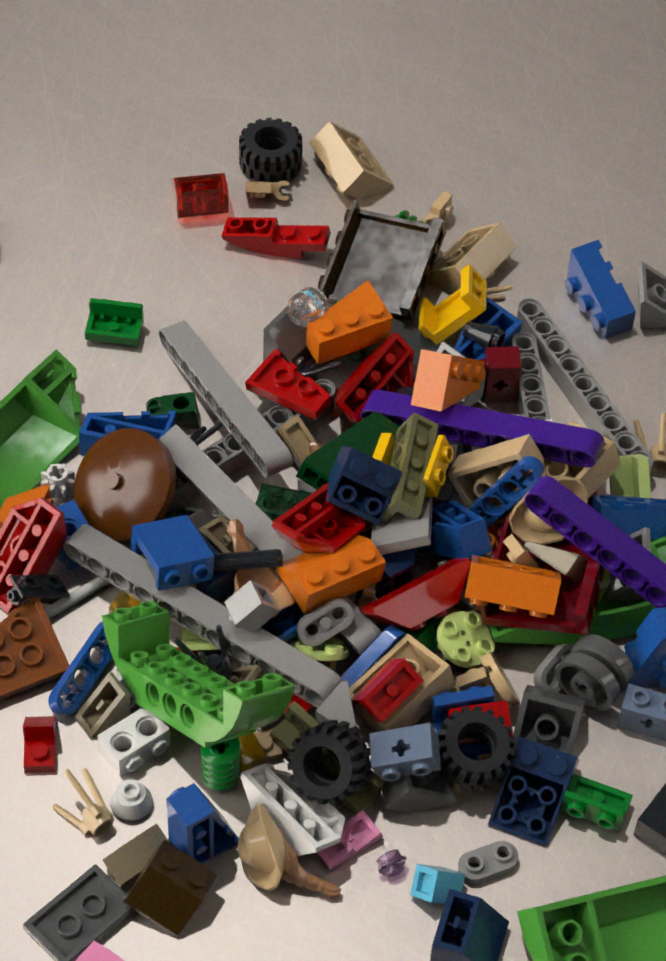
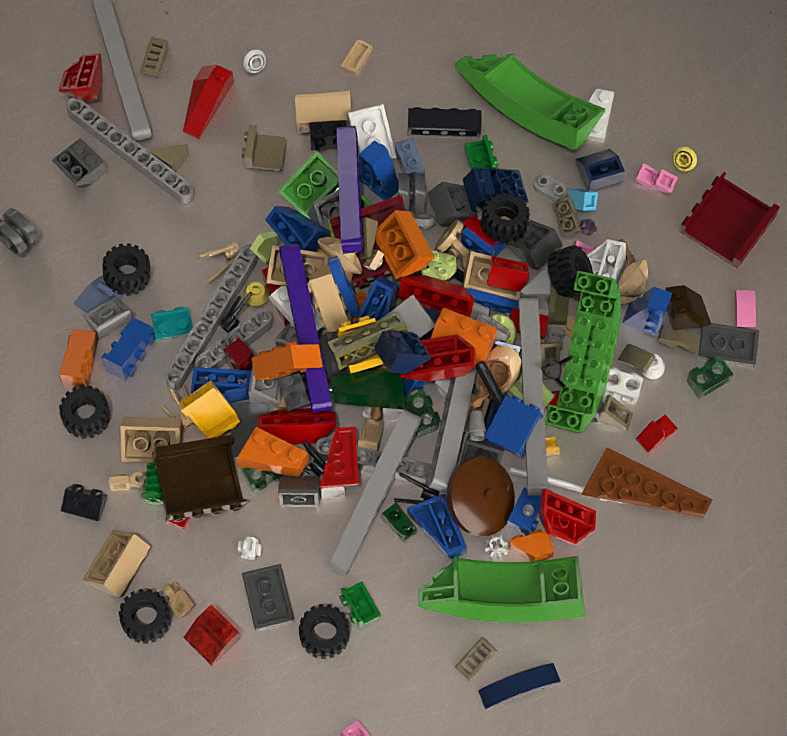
camera: 125 degrees left, 15 degrees up
black hinge [7,575,71,605] -> none
blue beam [48,622,112,715] -> none
tan plant [53,768,114,837] -> none
red slope [221,217,331,259] -> none
light grey brick [225,580,280,633] -> none
clear head [287,287,328,327] -> none
sand blue brick [370,723,441,781] -> none
black cone [463,321,506,349] -> none
none -> orange wedge [59,329,98,390]
none -> black tyre [59,385,110,439]
none -> black bracket [61,484,108,521]
none -> teal bracket [151,307,192,342]
none -> black plant [220,292,253,333]
none -> white gear [237,537,262,560]
none -> dark grey tile [242,564,294,631]
none -> black tyre [299,604,350,659]
none -> light grey cone [467,411,487,441]
none -> dark tan slope [553,196,581,237]
none -> dark tan slope [617,344,656,373]
none -> clear green brick [686,356,734,400]

